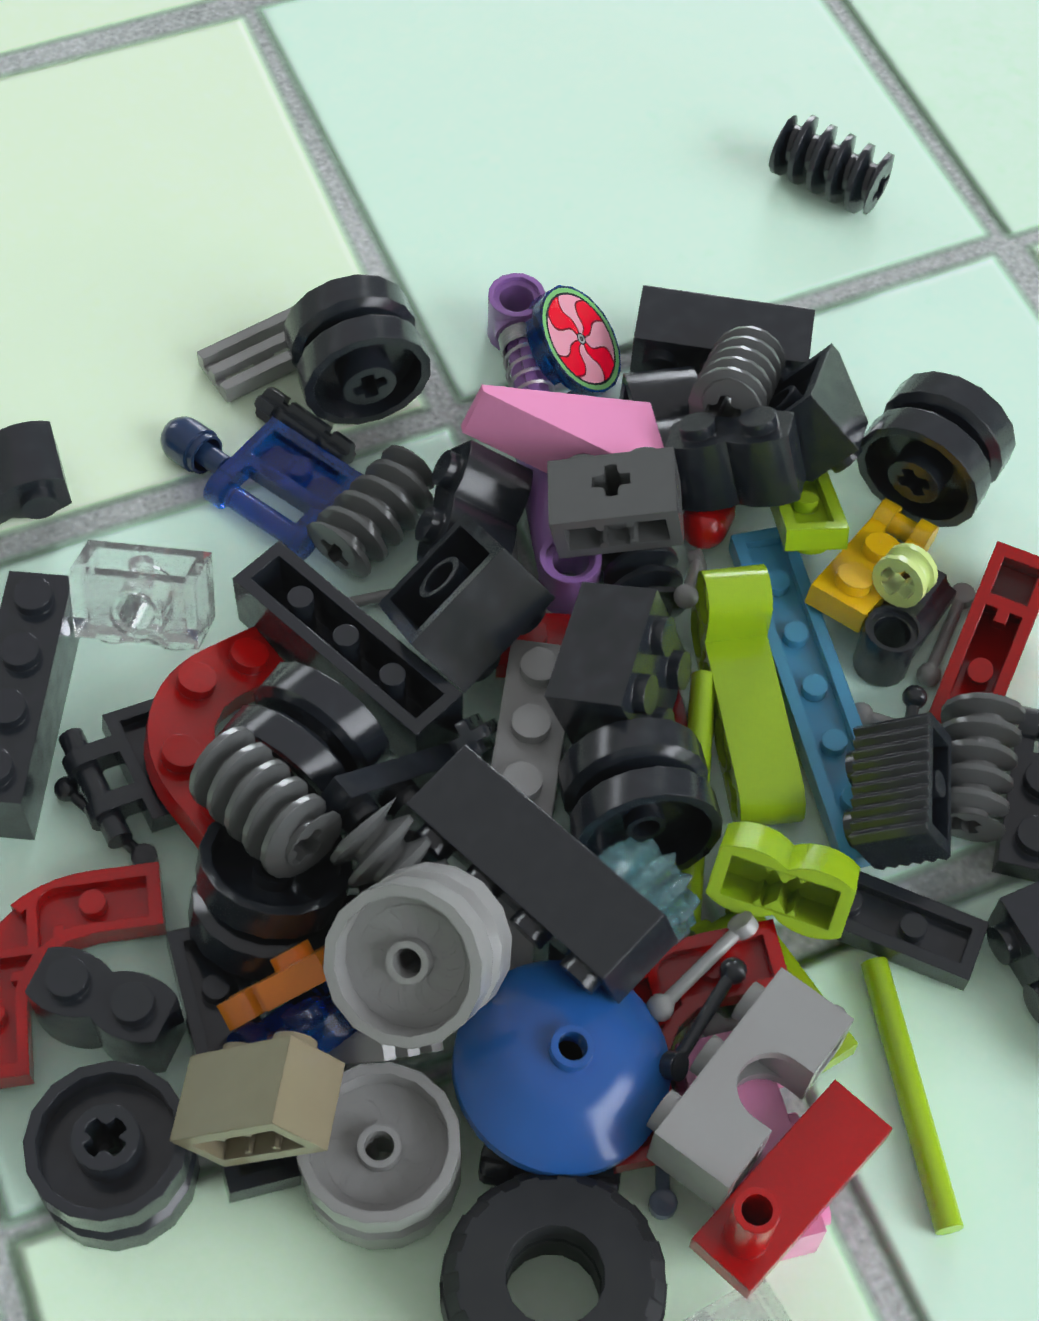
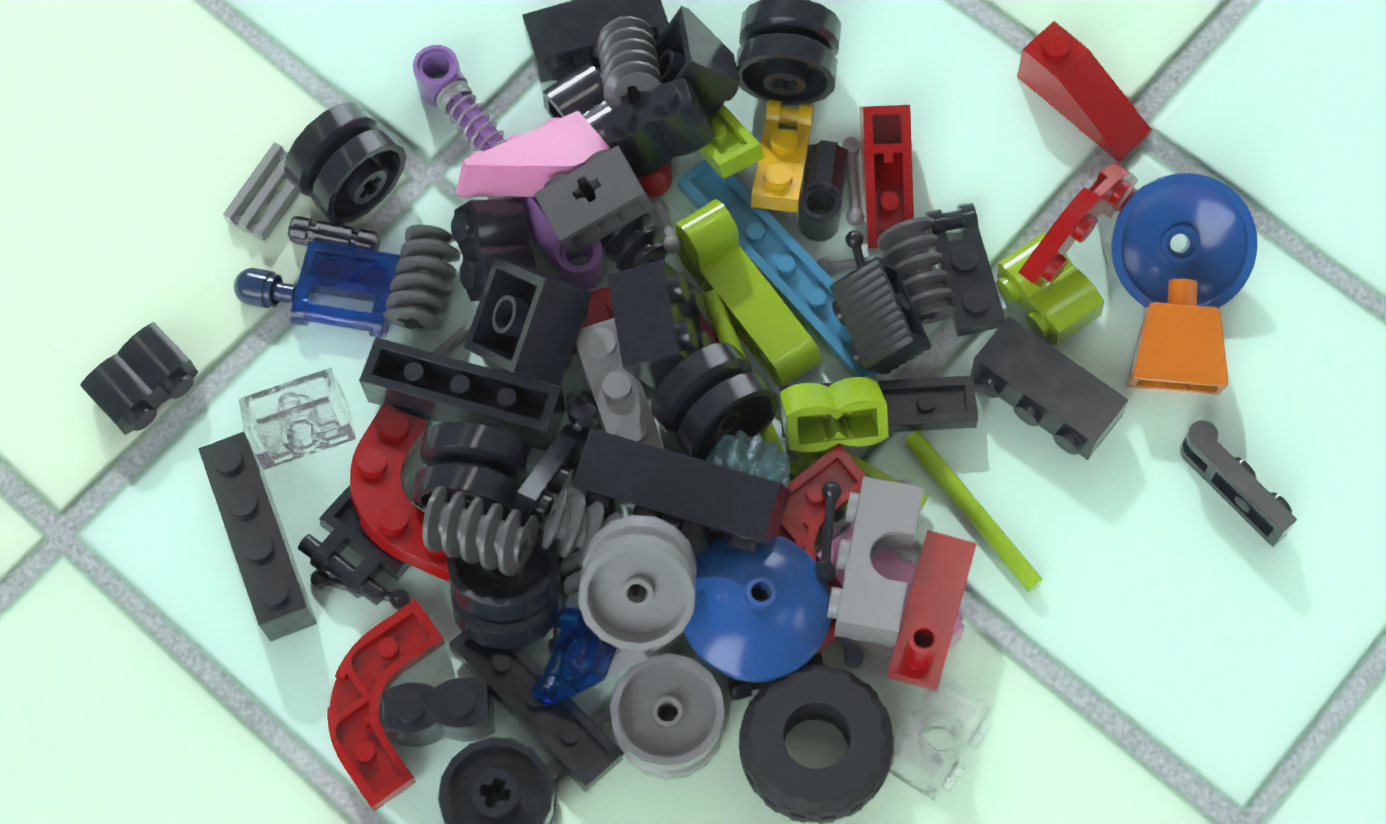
camera: 20 degrees left, 10 degrees up
dark tan brick [170,1031,345,1167] -> none
orange plate [217,939,326,1031] -> none
tile [526,285,621,397] -> none
light grey hinge [647,911,759,1022] -> none
yellowish green bush [872,543,938,608] -> none

